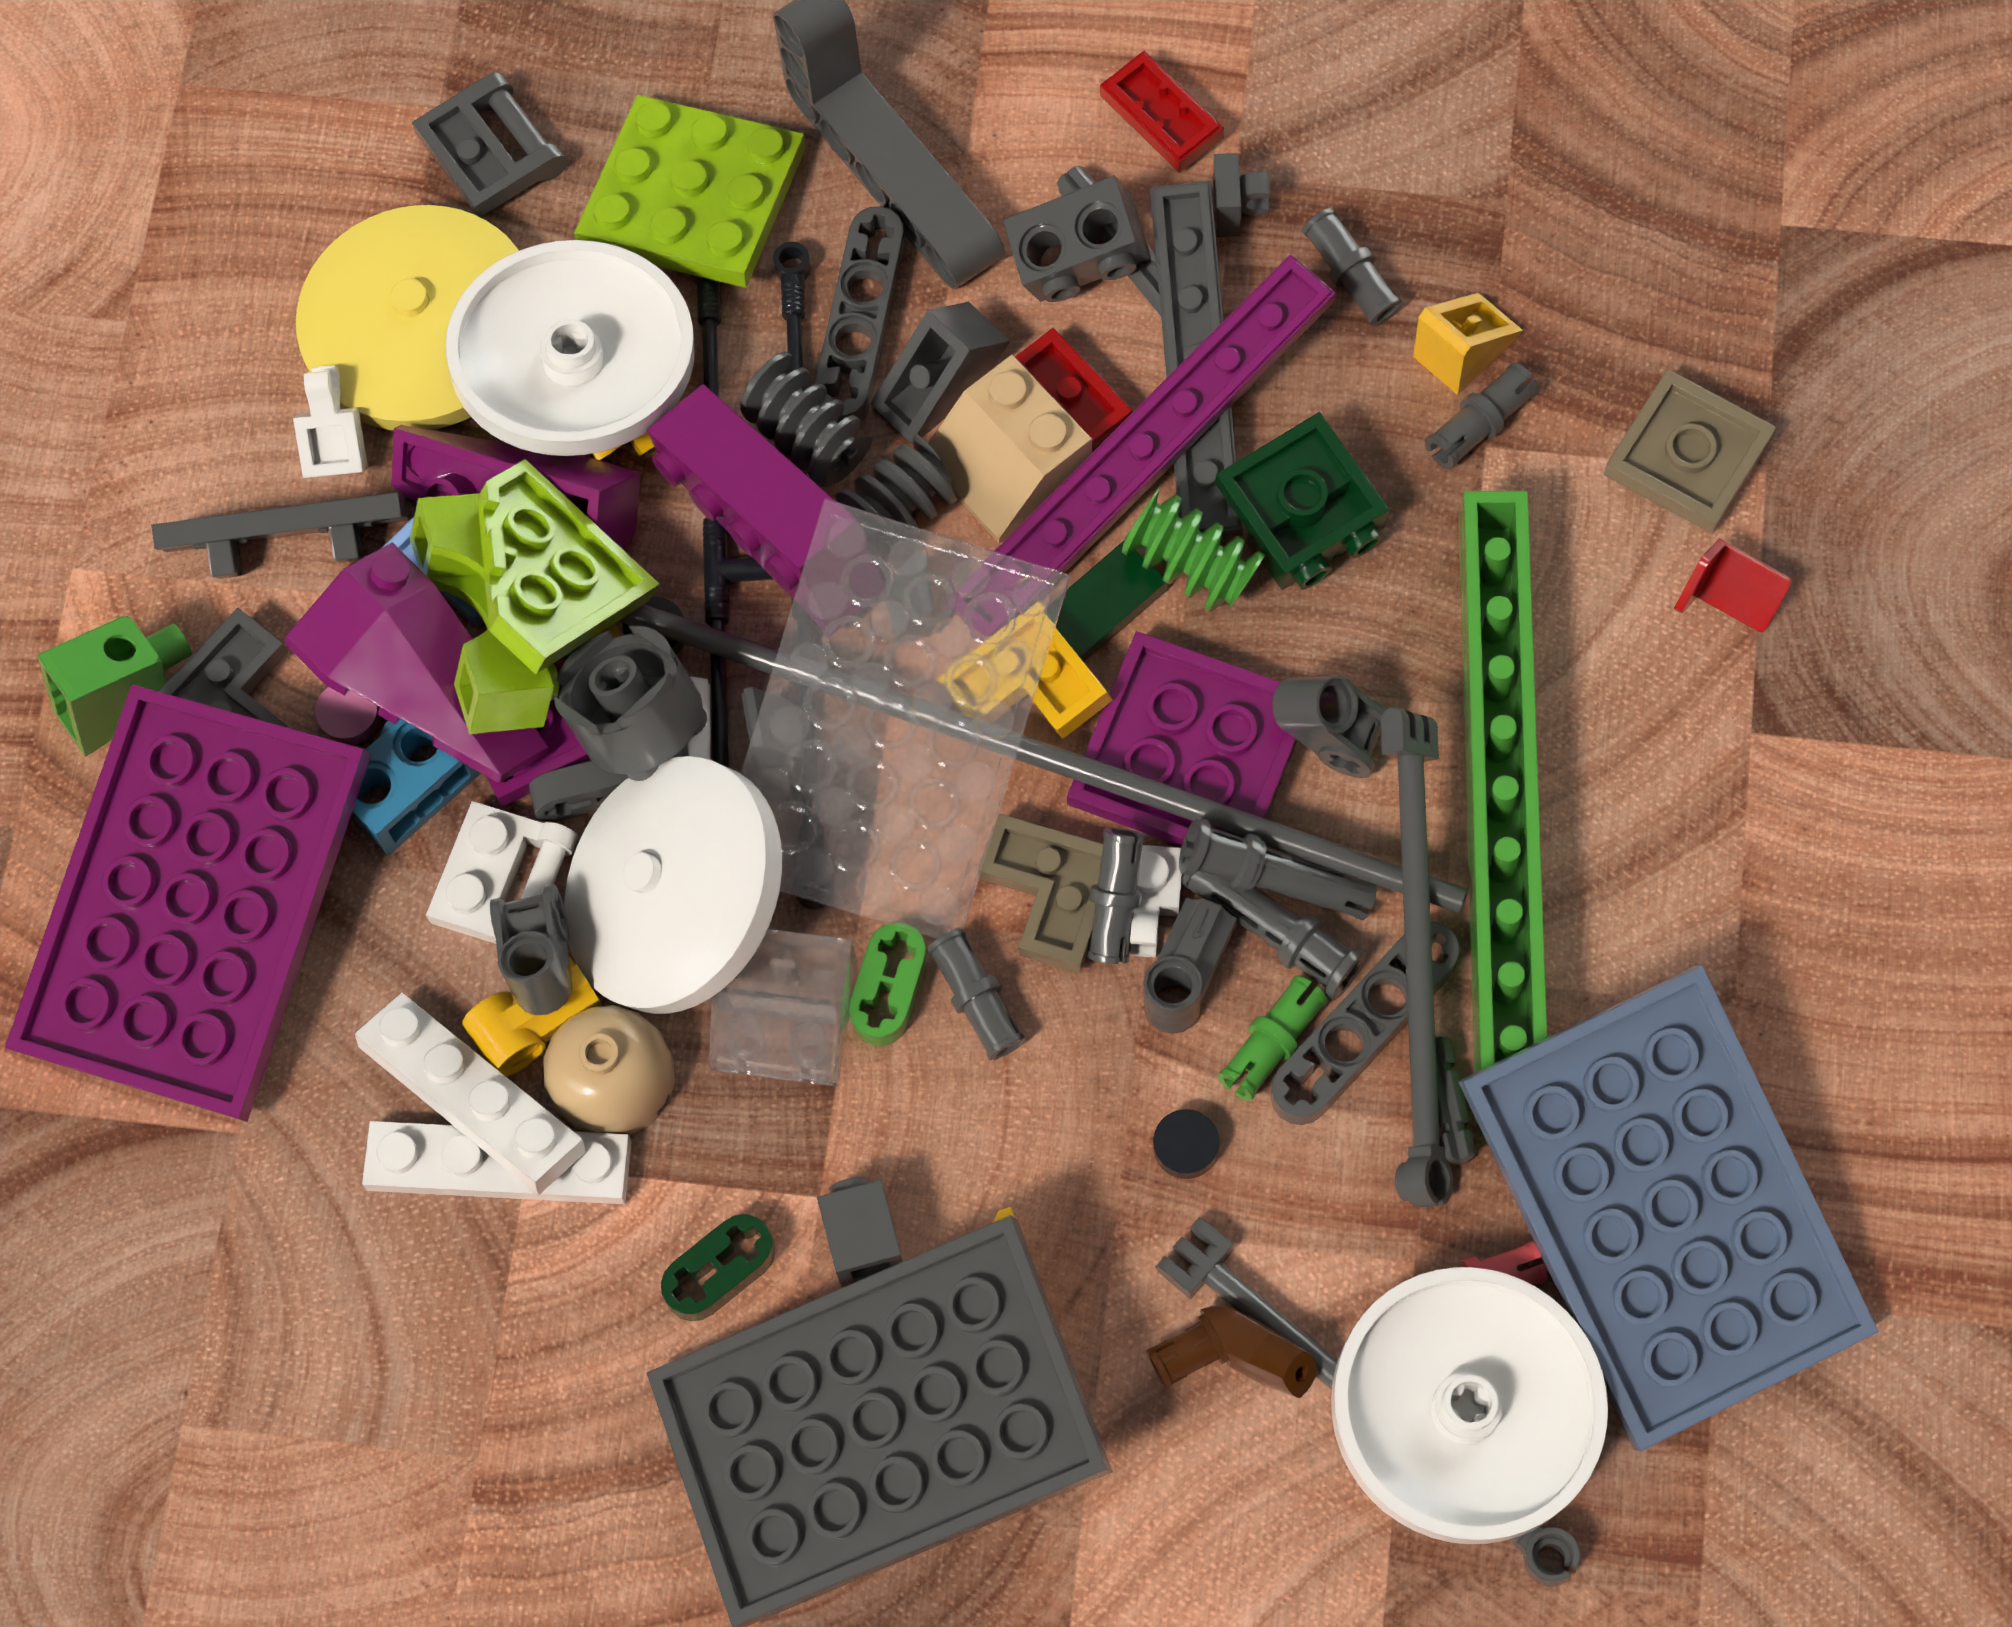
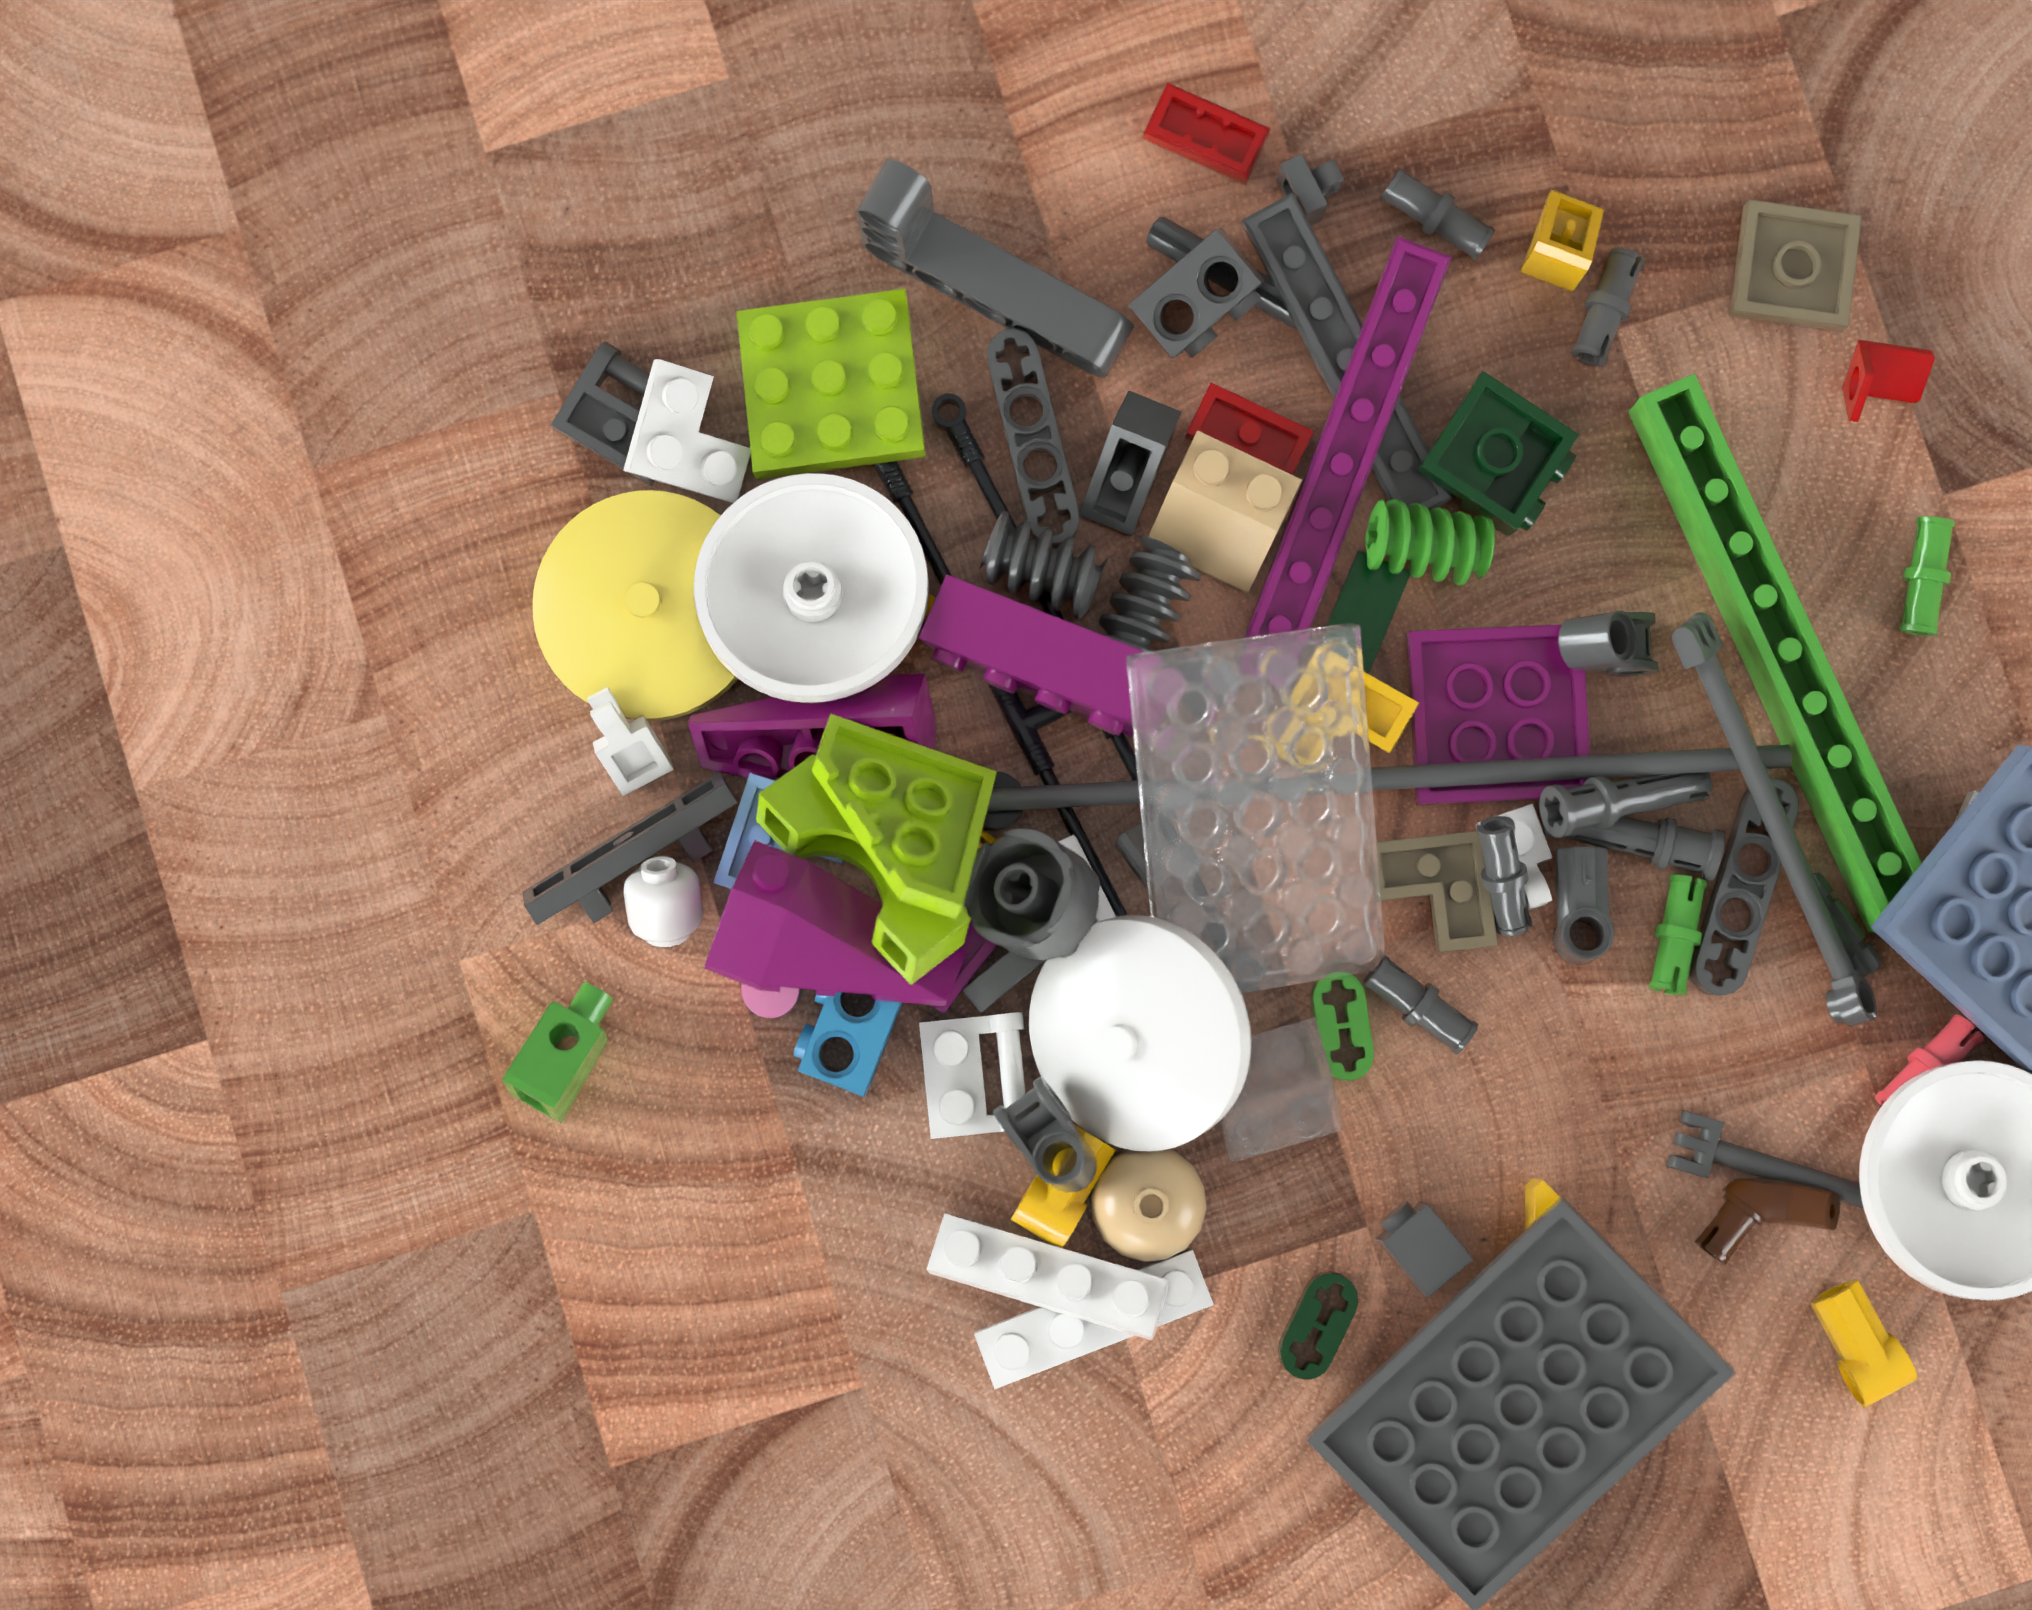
camera: 30 degrees left, 15 degrees up
magenta plate [5,684,371,1122] -> none
dark grey plate [158,607,288,728] -> none
black tile [1153,1109,1219,1179] -> none
none -> white plate [623,359,751,503]
none -> white head [624,856,703,947]
none -> yellow piece [1810,1279,1918,1408]
none -> bright green pin [1899,516,1955,636]

